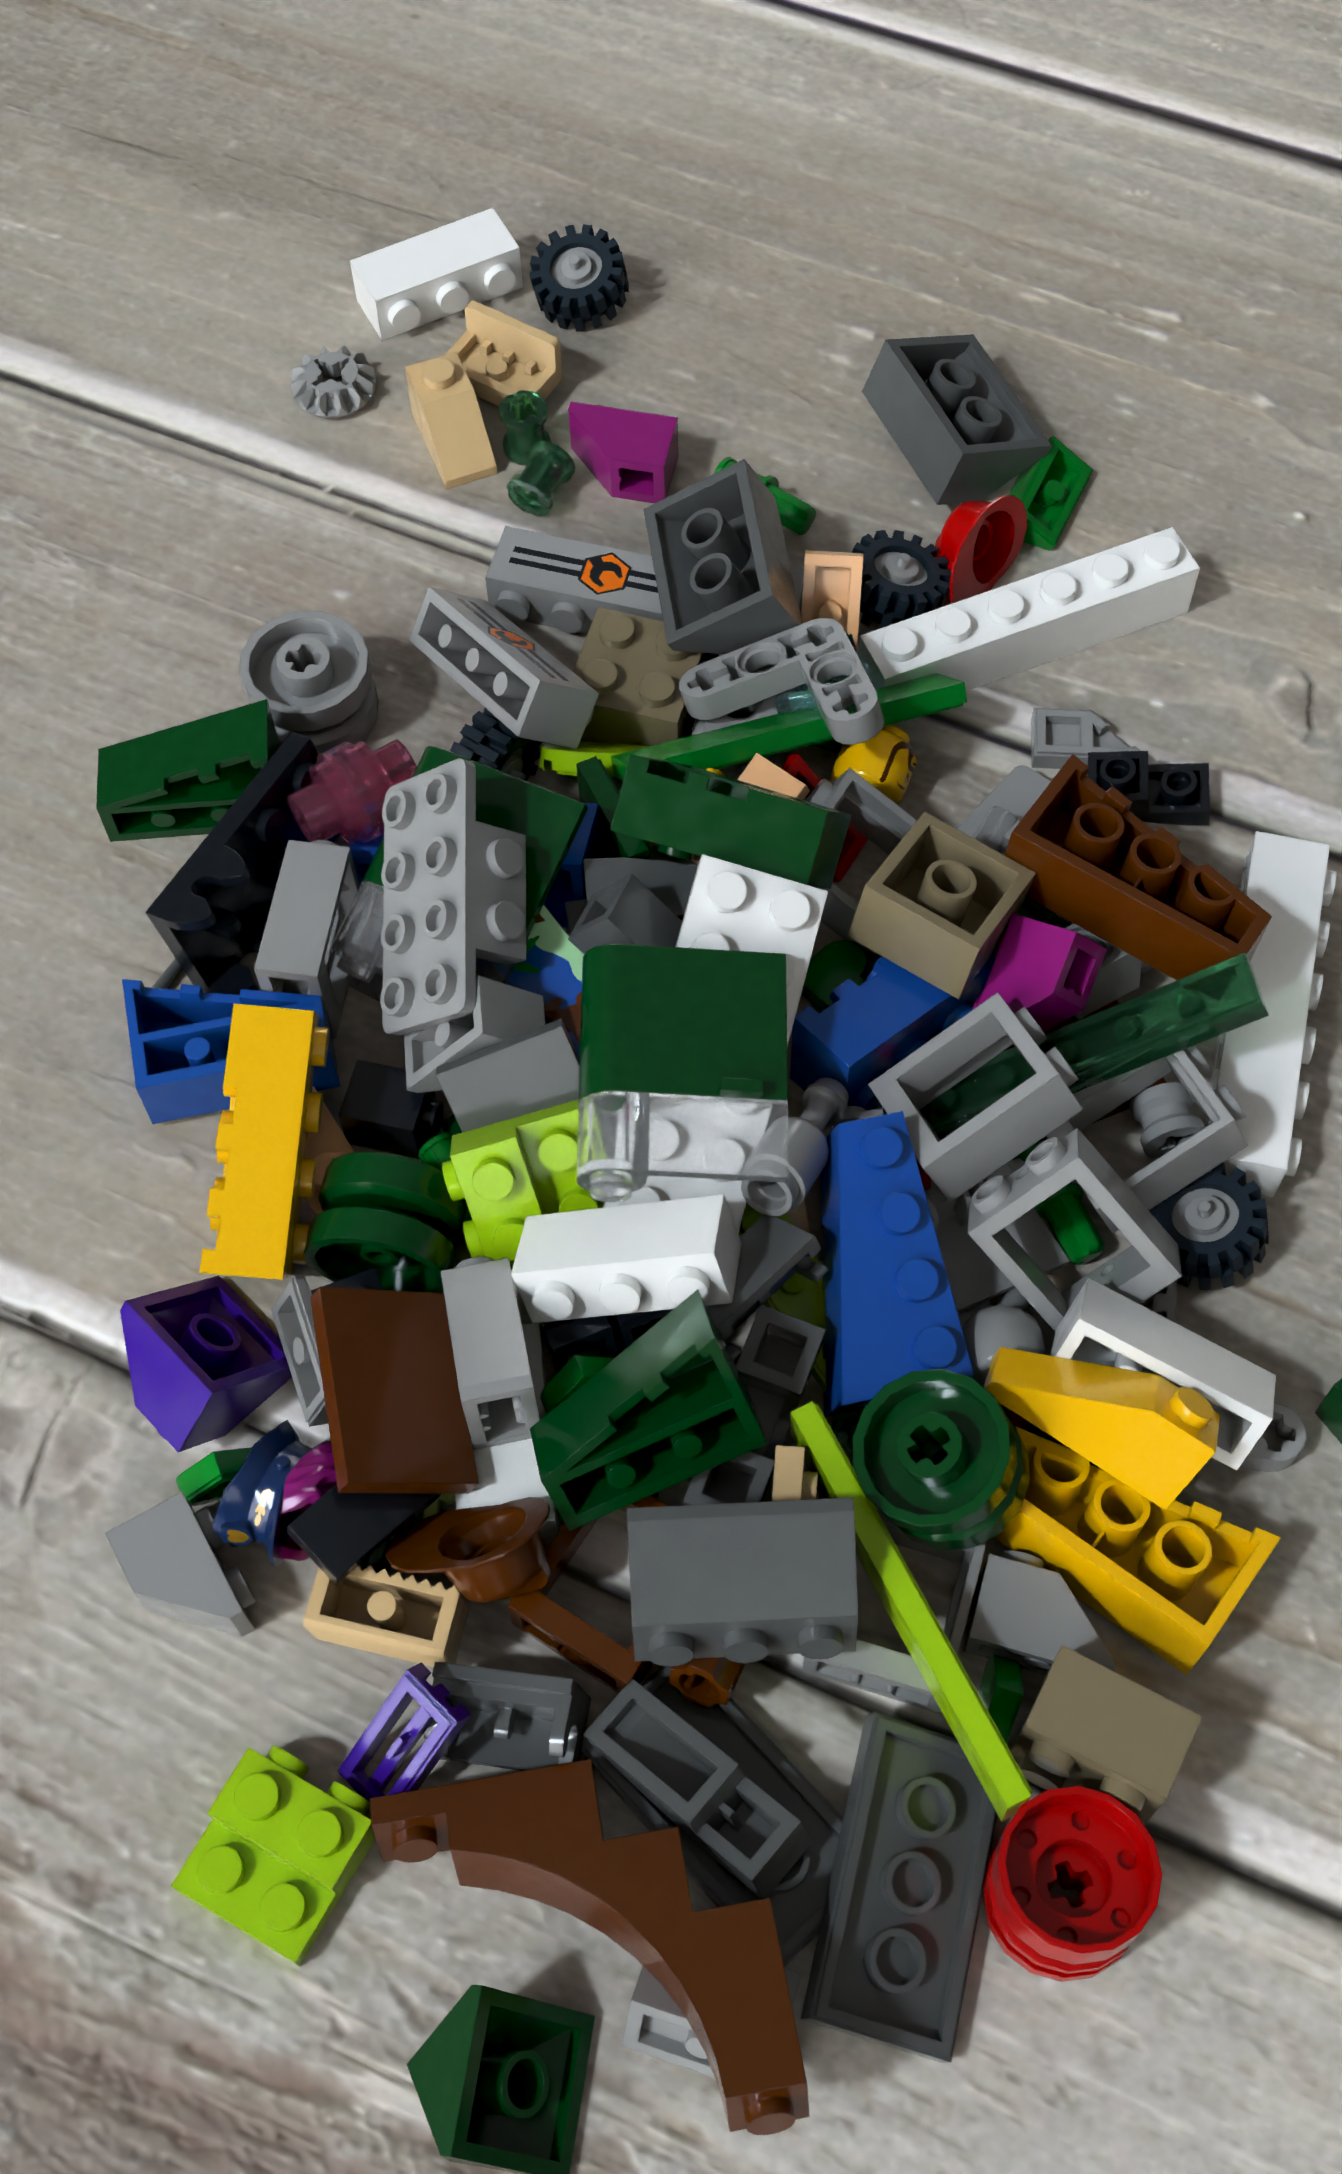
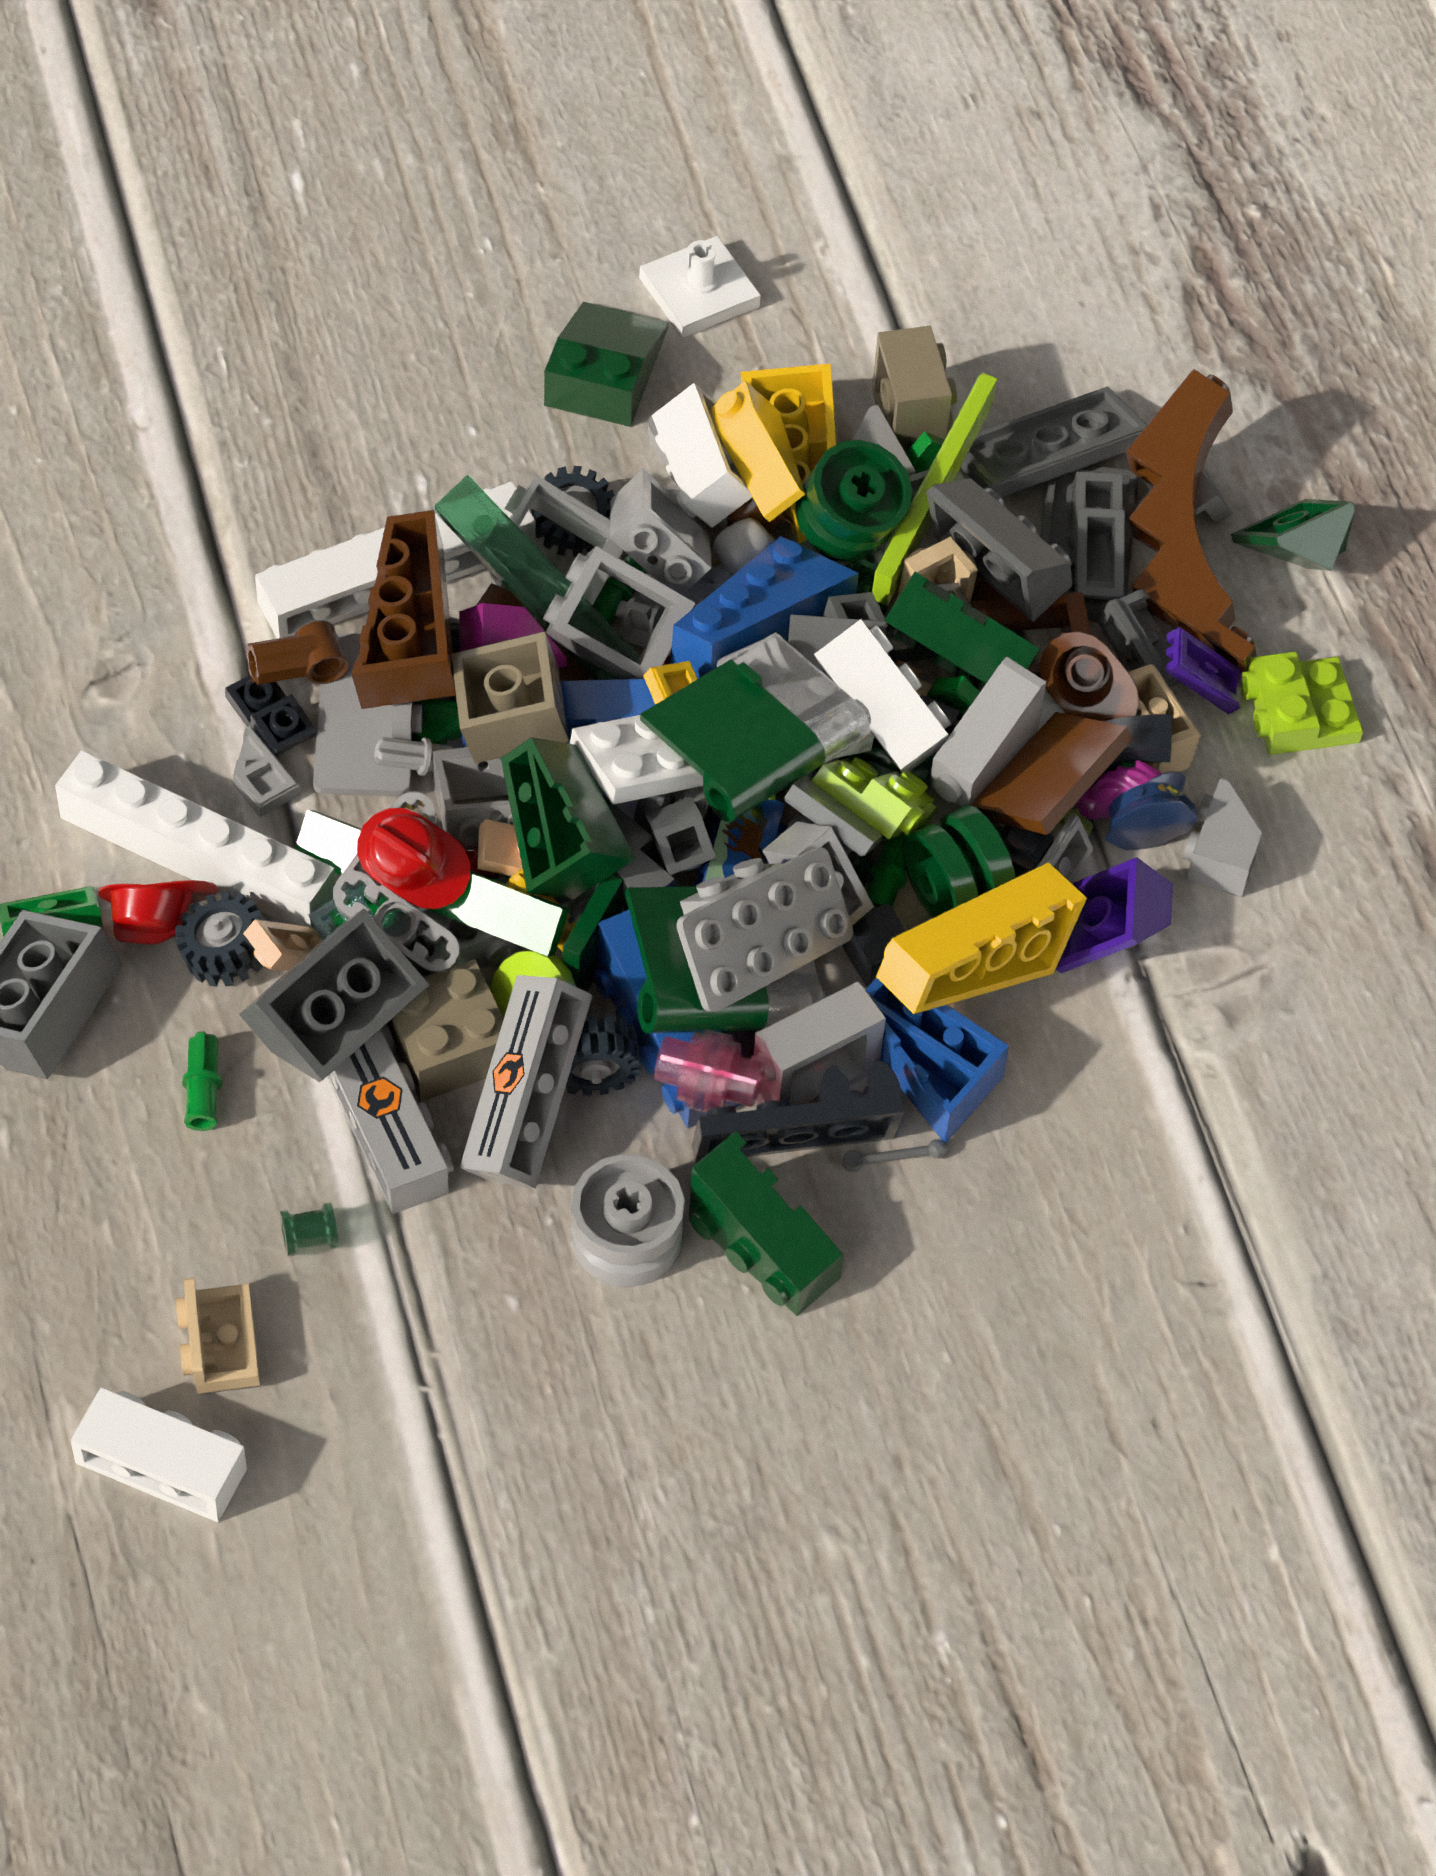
camera: 135 degrees left, 5 degrees down
green tile [176,1447,252,1506] -> none
light grey gear [290,345,376,417] -> none
tan slope [405,351,498,489] -> none
clear green bush [499,390,551,466] -> none
black wheel [529,224,629,331] -> none
magenta slope [568,401,679,503] -> none
red wheel [982,1786,1162,1982] -> none
none -> reddish brown piece [246,620,348,685]
none -> red piece [357,808,470,909]
none -> yellow tile [643,661,698,704]

